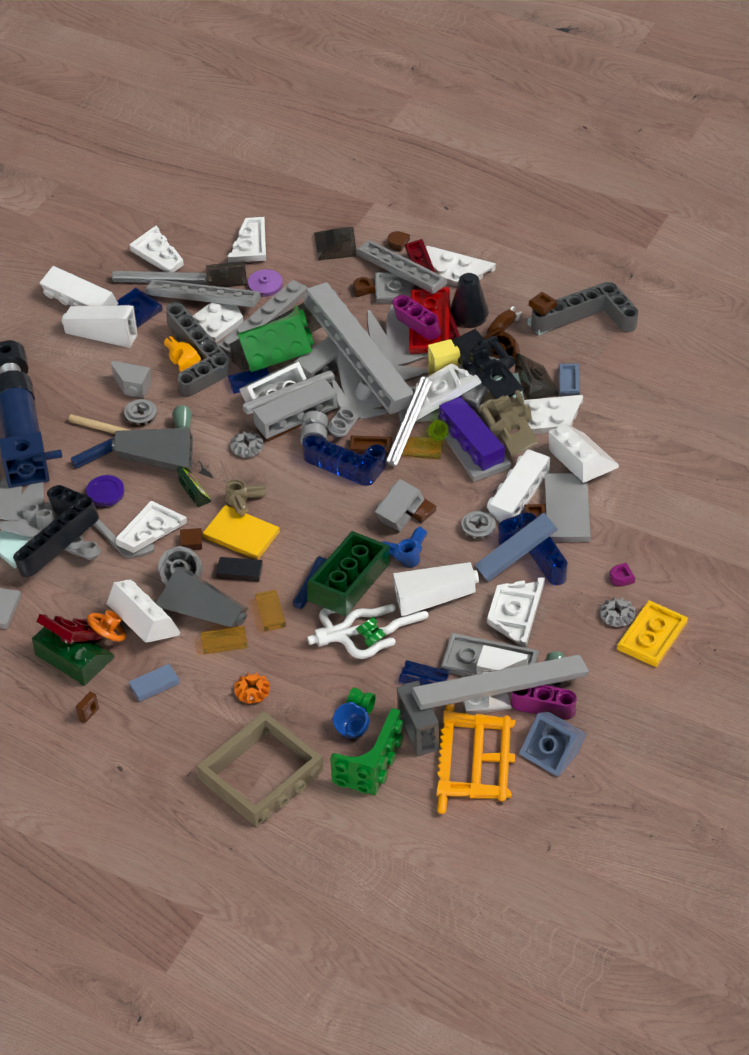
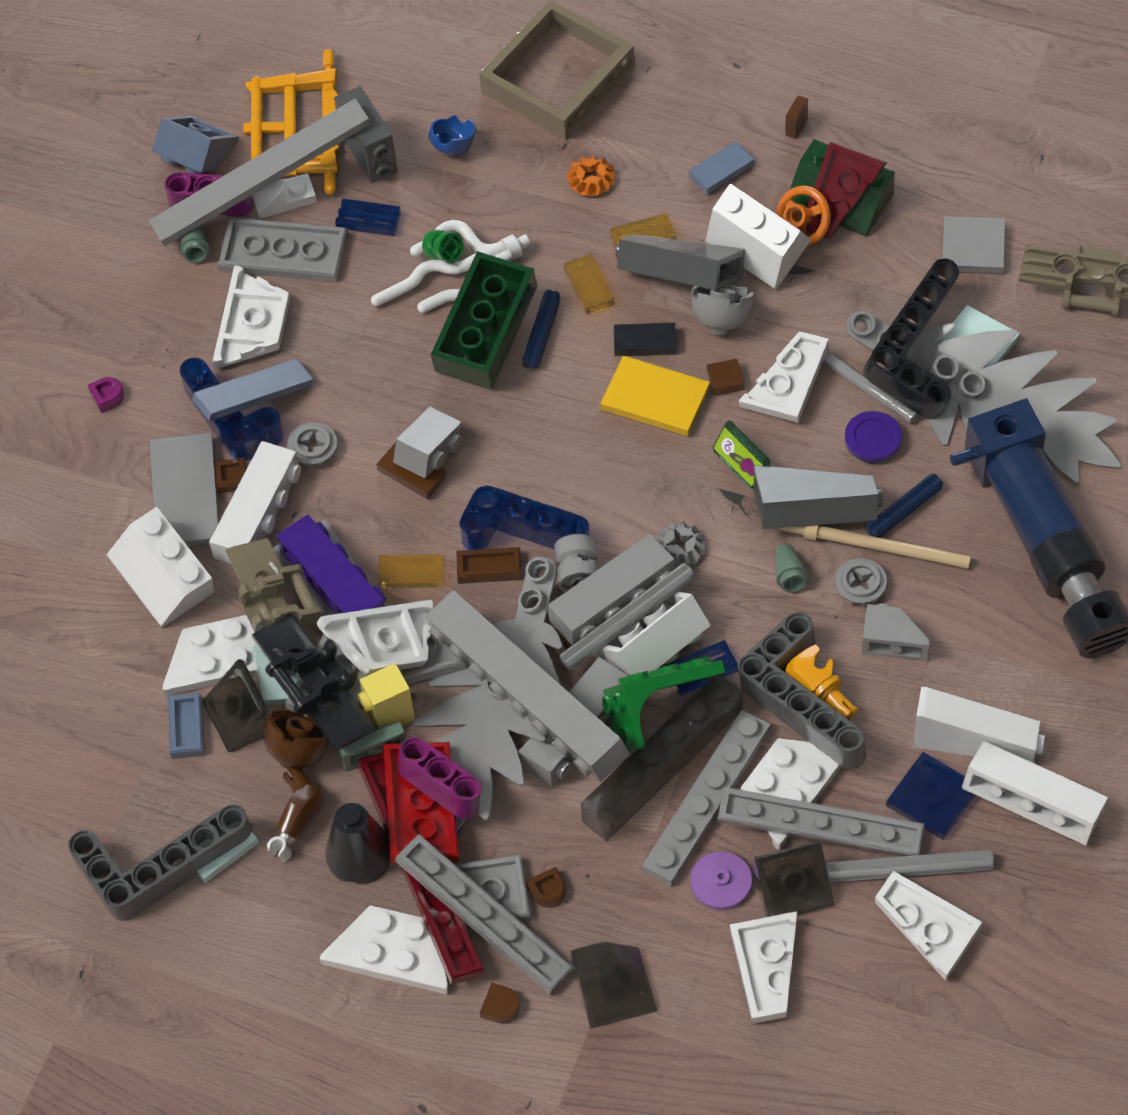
camera: 175 degrees right, 10 degrees up
dark tan axle [225,480,266,516] -> none
green bracket [330,708,404,795] -> none
green wheel [346,687,376,715] -> none
blue axle [382,527,427,568] -> none
axle [386,376,432,467] -> none
white slope [393,562,479,616] -> none
clear neon green cone [426,420,449,441] -> none
white slope [476,645,528,675] -> none
reddish brown tile [529,292,557,315] -> none
light grey gear [600,597,635,627] -> none
yellow tile [617,600,688,668] -> none

